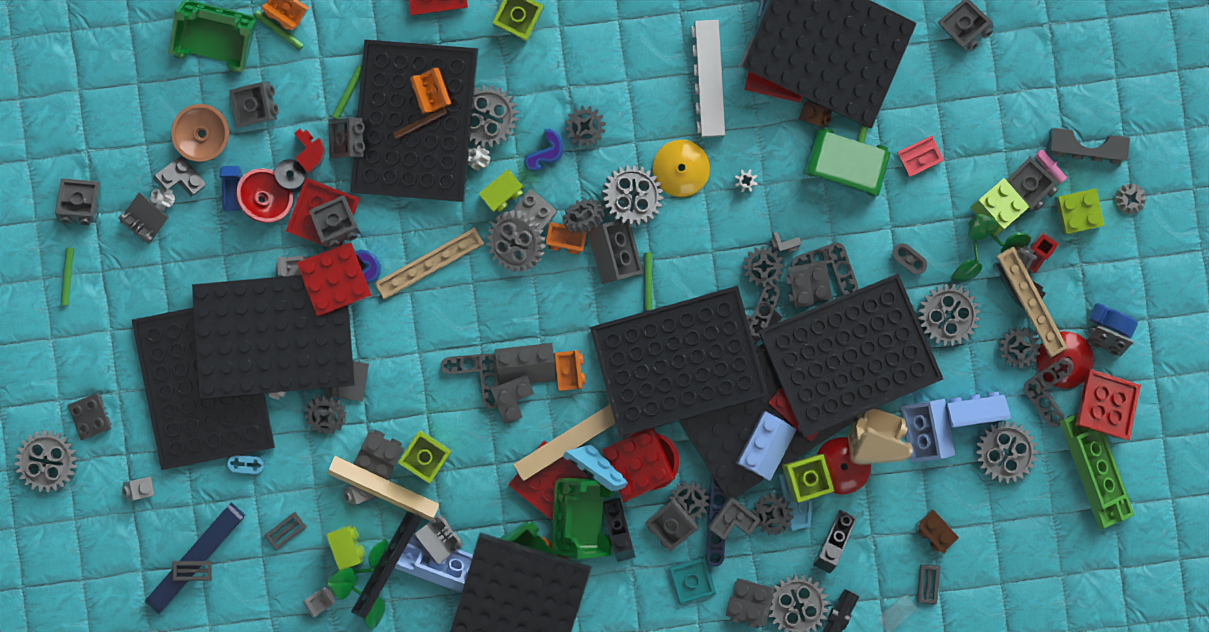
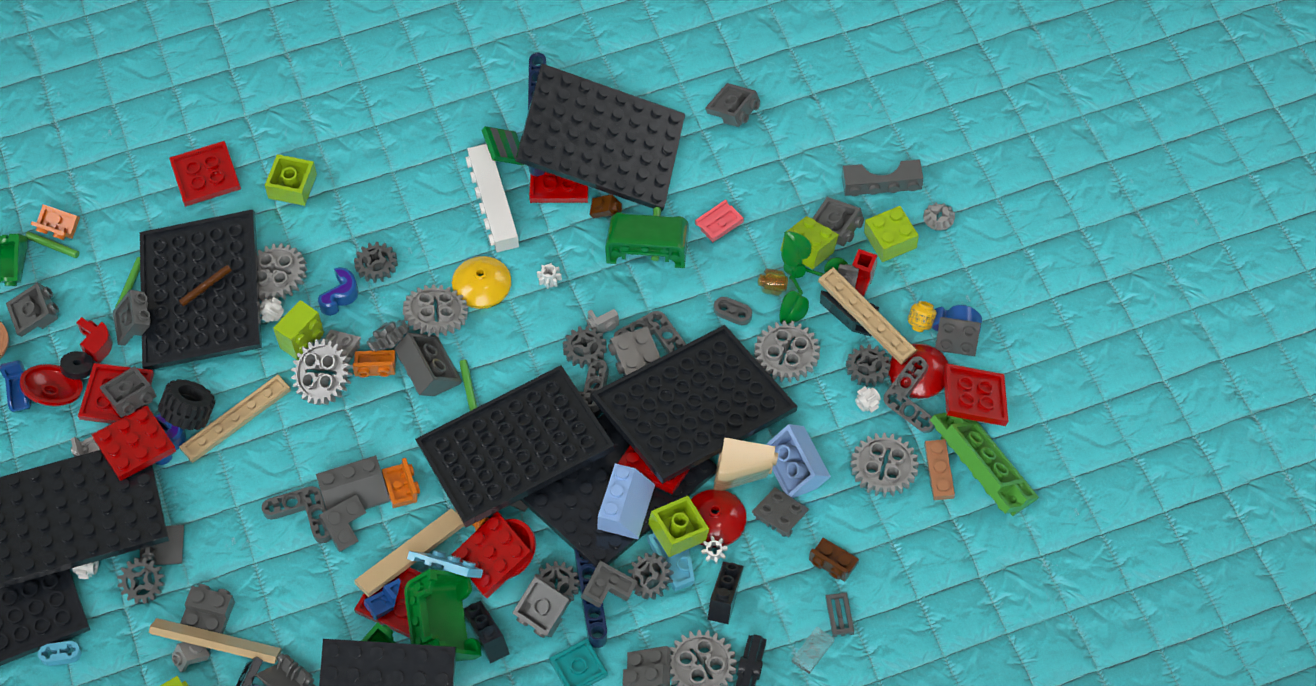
camera: 15 degrees left, 30 degrees down
lime brick [398,430,452,484] -> none
orange bracket [410,68,451,113] -> none
light blue slope [946,392,1011,427] -> none
bright pink axle [1034,149,1067,185] -> none
none -> black tyre [158,379,215,430]
none -> blue slope [364,579,401,620]
none -> green tile [481,126,524,165]
none -> white gear [701,536,728,564]
none -> dark grey hinge [752,487,809,538]
none -> clear orange head [758,268,788,295]
none -> white gear [855,386,881,413]
none -> yellow head [907,301,937,332]
none -> nougat plate [924,439,955,500]

